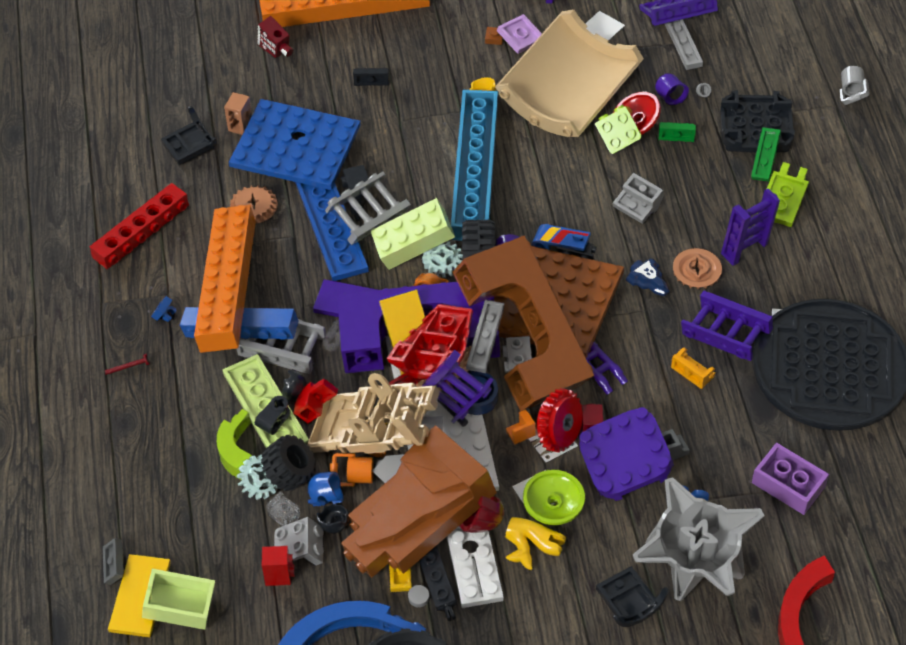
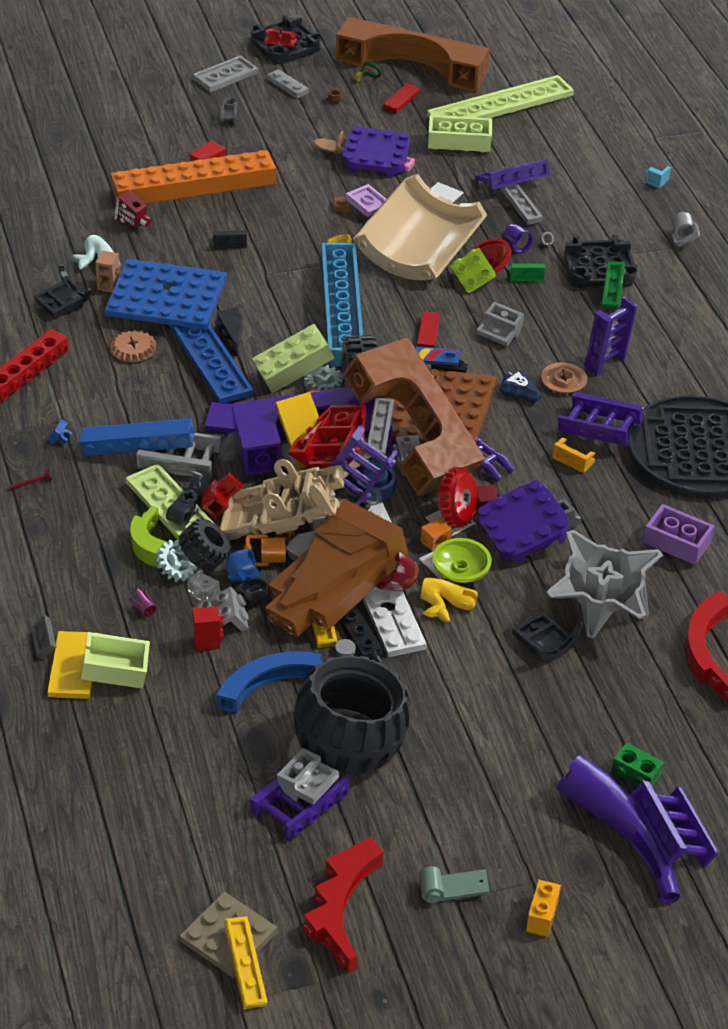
camera: 10 degrees left, 10 degrees down
orange brick [194,205,256,353] -> none
light grey fence [325,172,411,245] -> none
orange panel [506,410,536,444] -> none
lime tile [757,162,809,227] -> none
none -> light aqua piece [72,235,121,270]
none -> flat silver piece [129,589,157,617]
none -> red tile [417,311,440,348]
none -> orange brick [421,518,452,552]
none -> medium azure panel [646,166,671,189]

